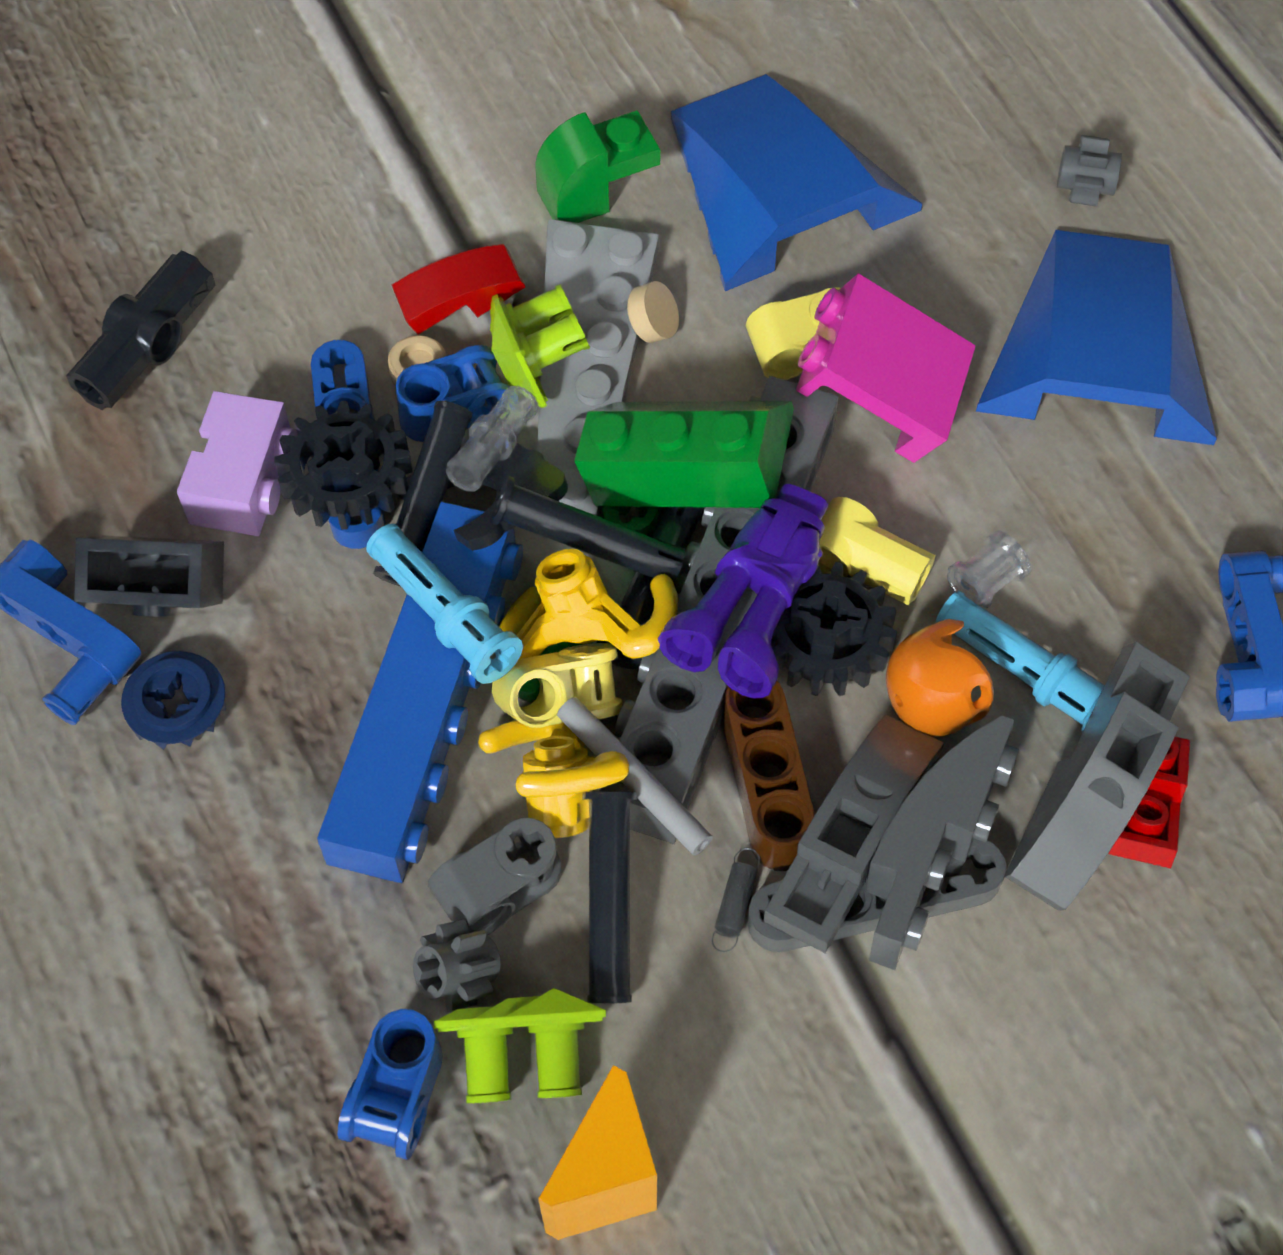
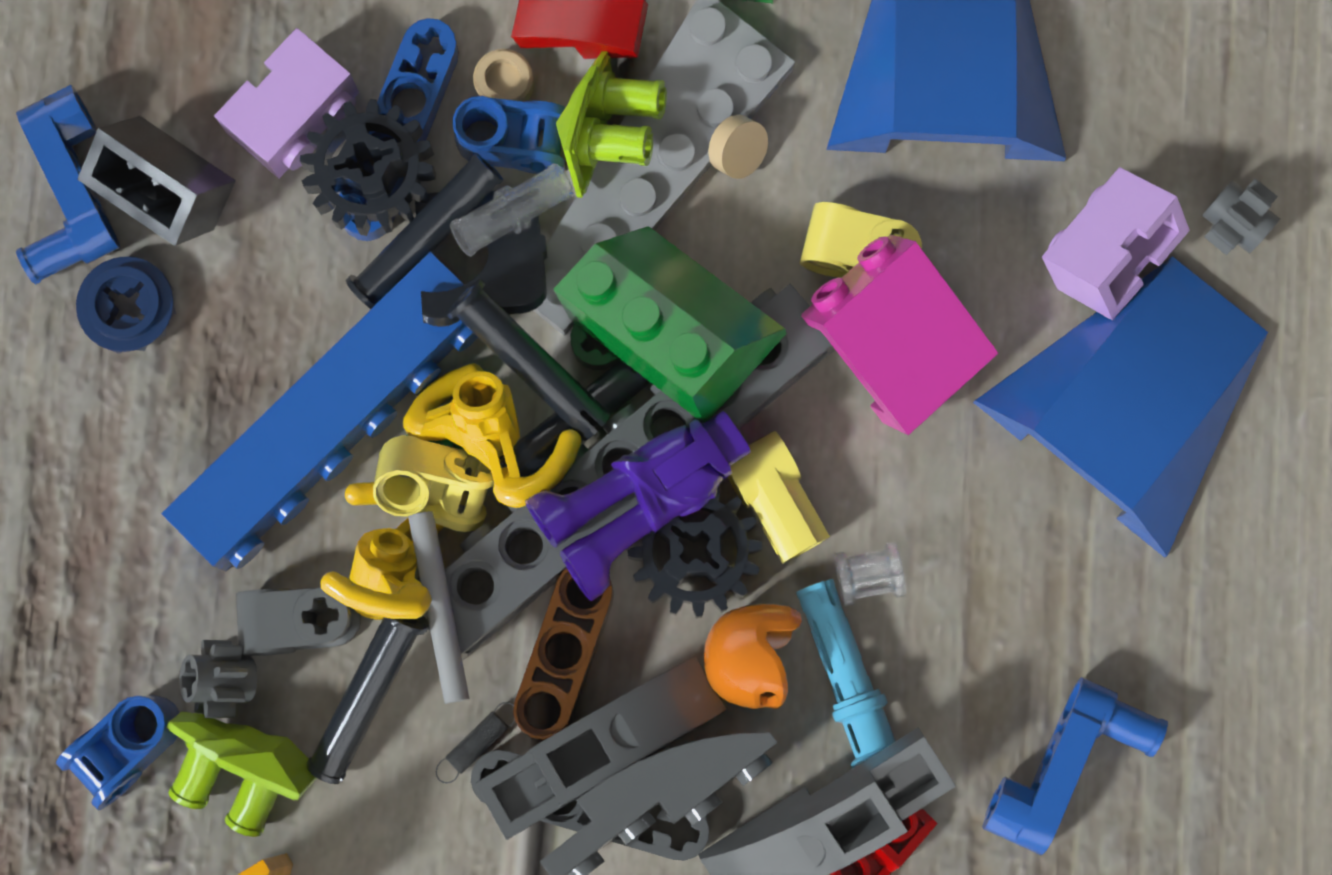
camera: 30 degrees right, 20 degrees up
medium azure pin [366,524,523,684] -> none
none -> lavender brick [1042,167,1190,321]

